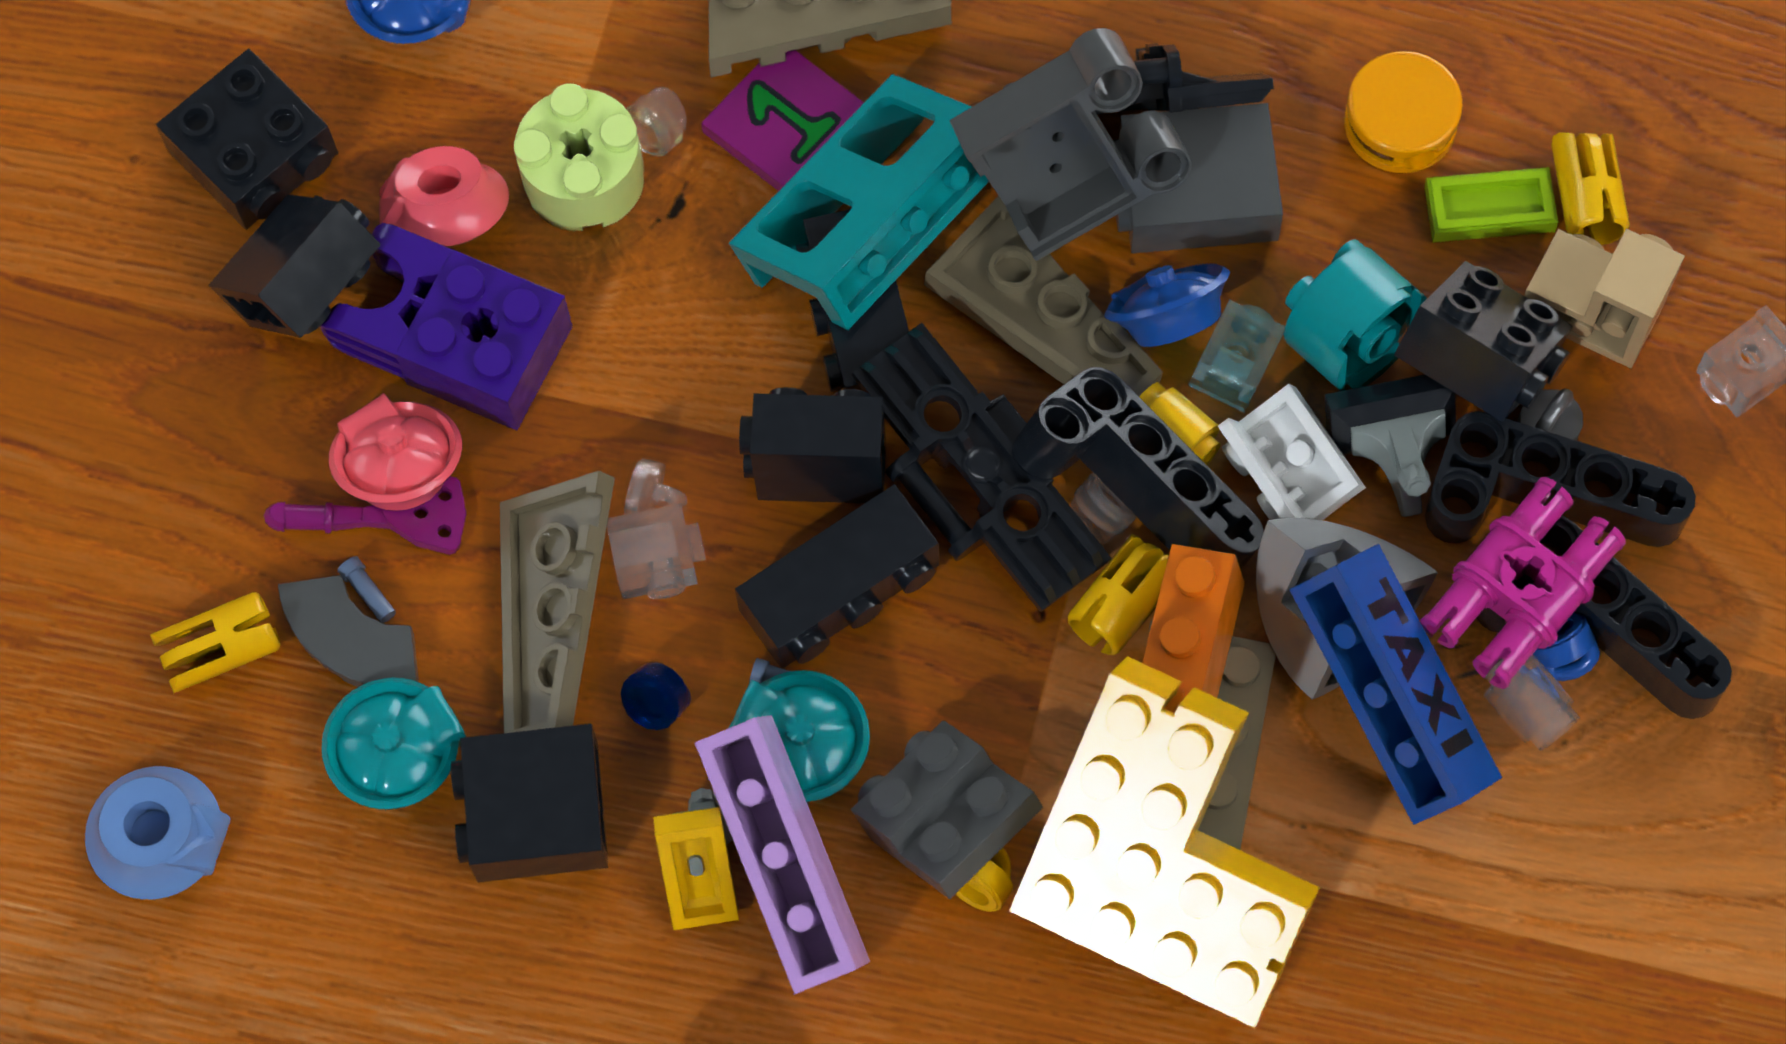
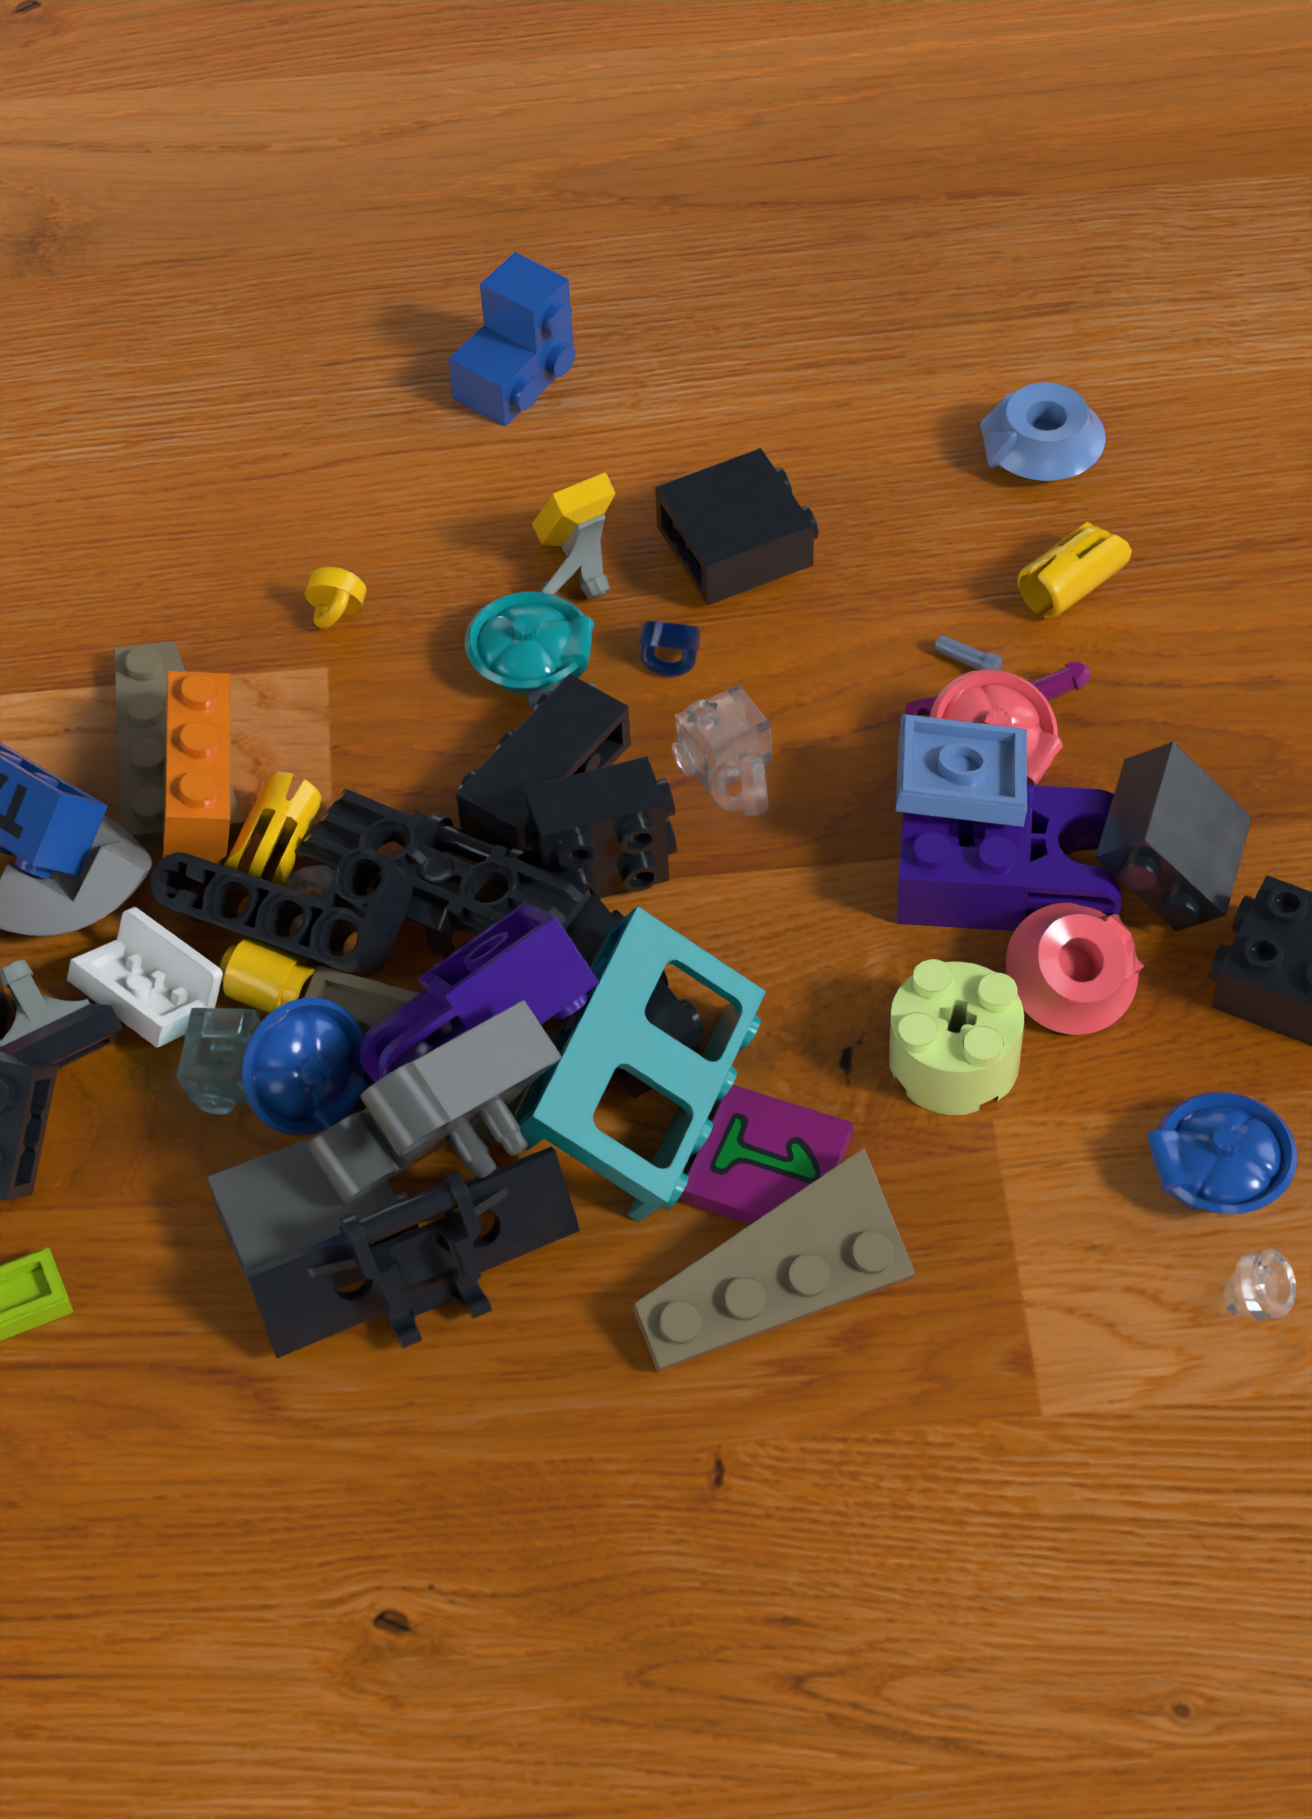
camera: 160 degrees right, 15 degrees down
dark grey tile [278,575,419,687] -> none
teal piece [322,678,466,809] -> none
dark tan wing [500,471,615,733] -> none
clear tile [626,87,686,157] -> none
lavender brick [695,715,870,994] -> none
dark grey plate [851,720,1043,899] -> none
piece [1010,656,1320,1028] -> none
teal brick [1284,239,1427,391] -> none
light orange head [1344,51,1462,173] -> none
none -> dark purple brick [359,902,600,1082]
none -> medium blue tile [896,714,1027,827]

